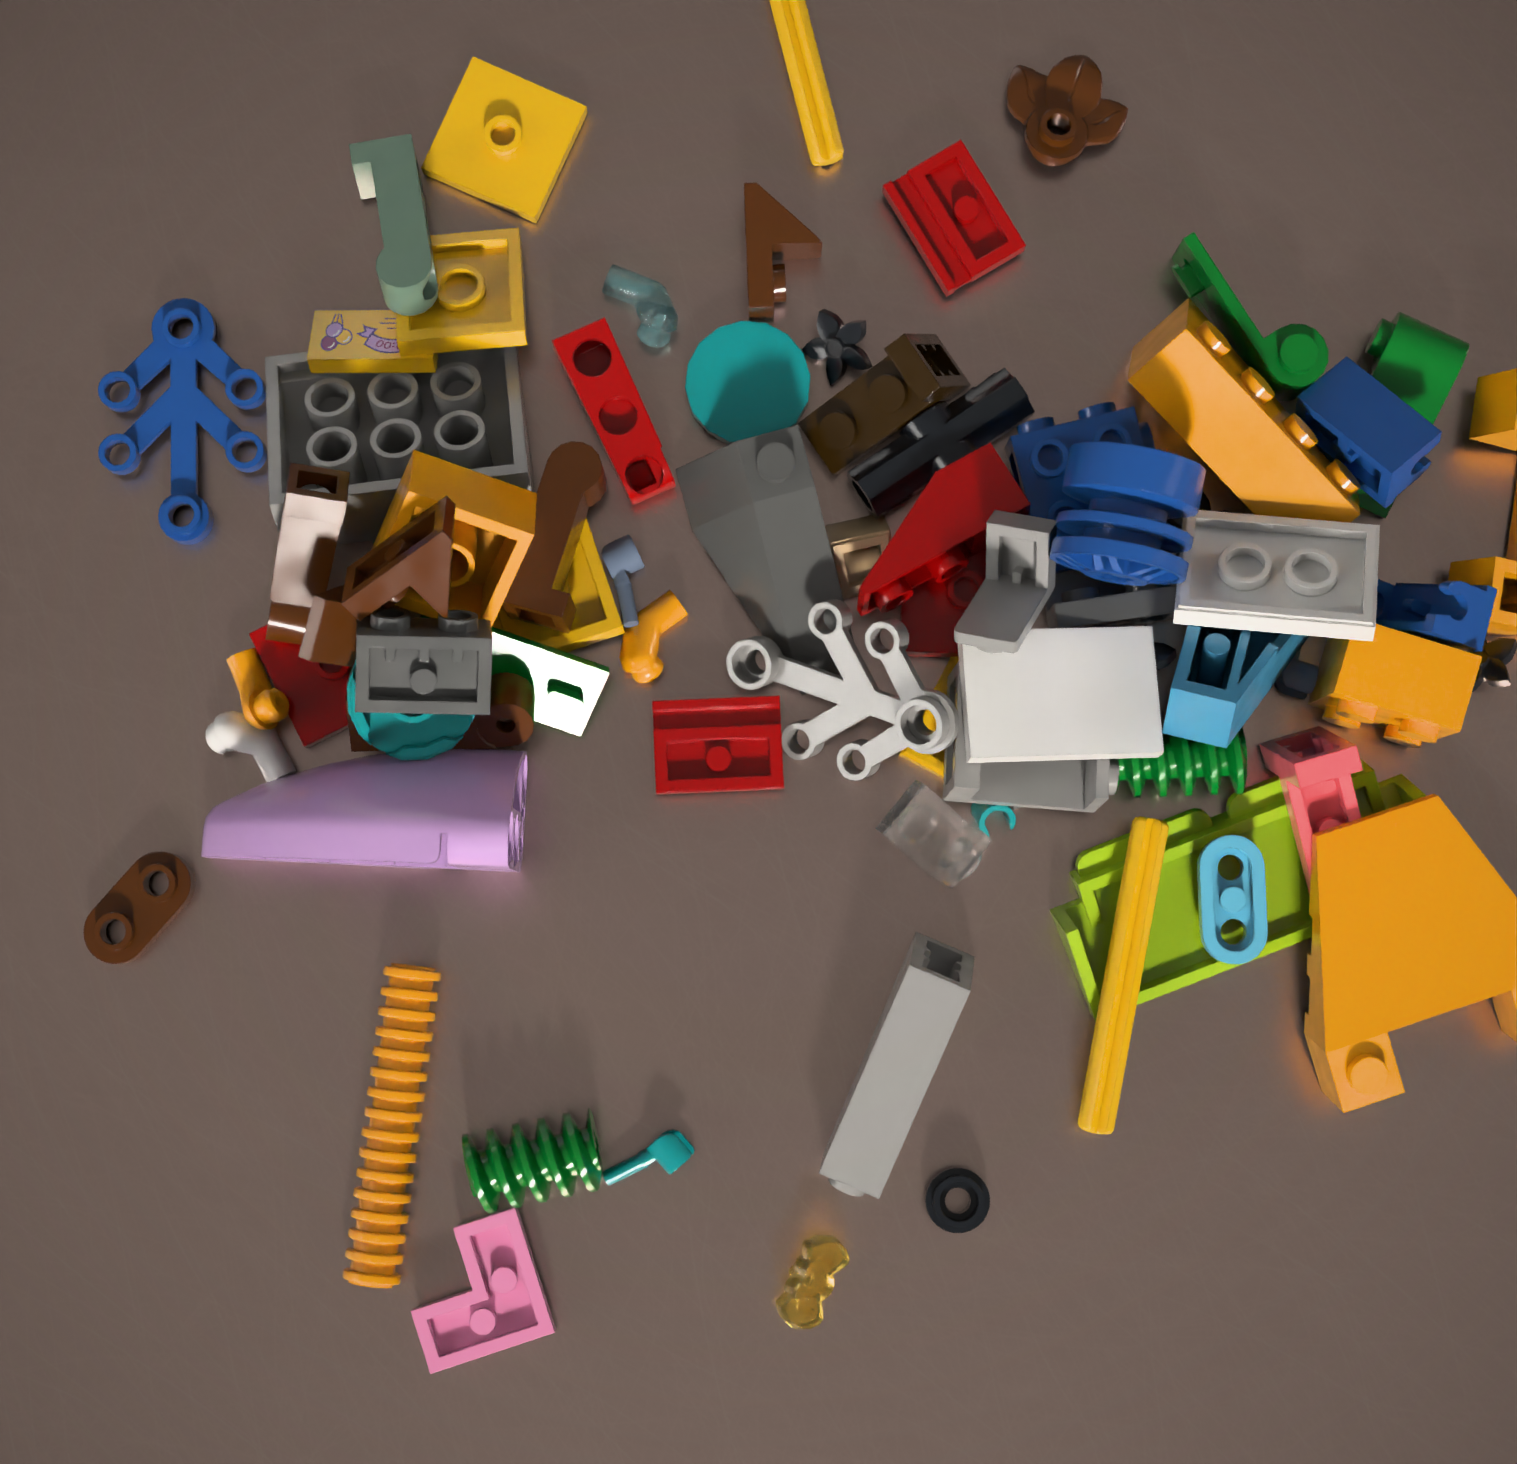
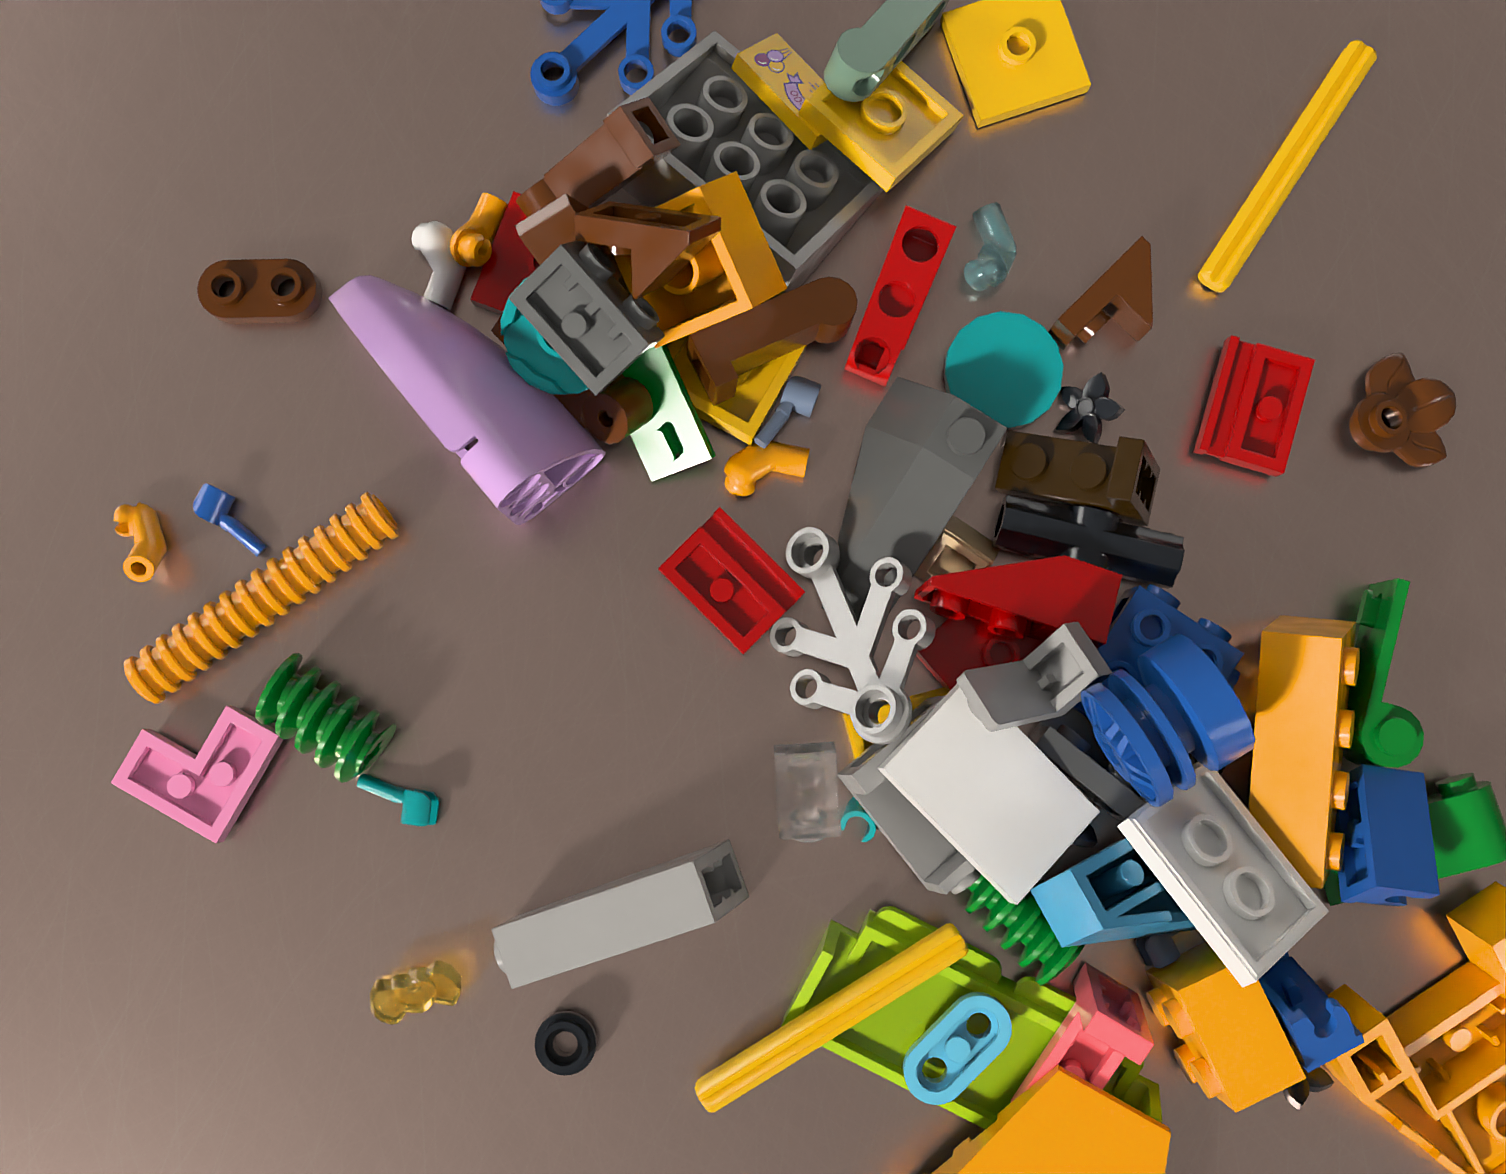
camera: 50 degrees right, 0 degrees up
none -> light orange arm [113,502,167,582]
none -> blue hand [193,483,268,557]

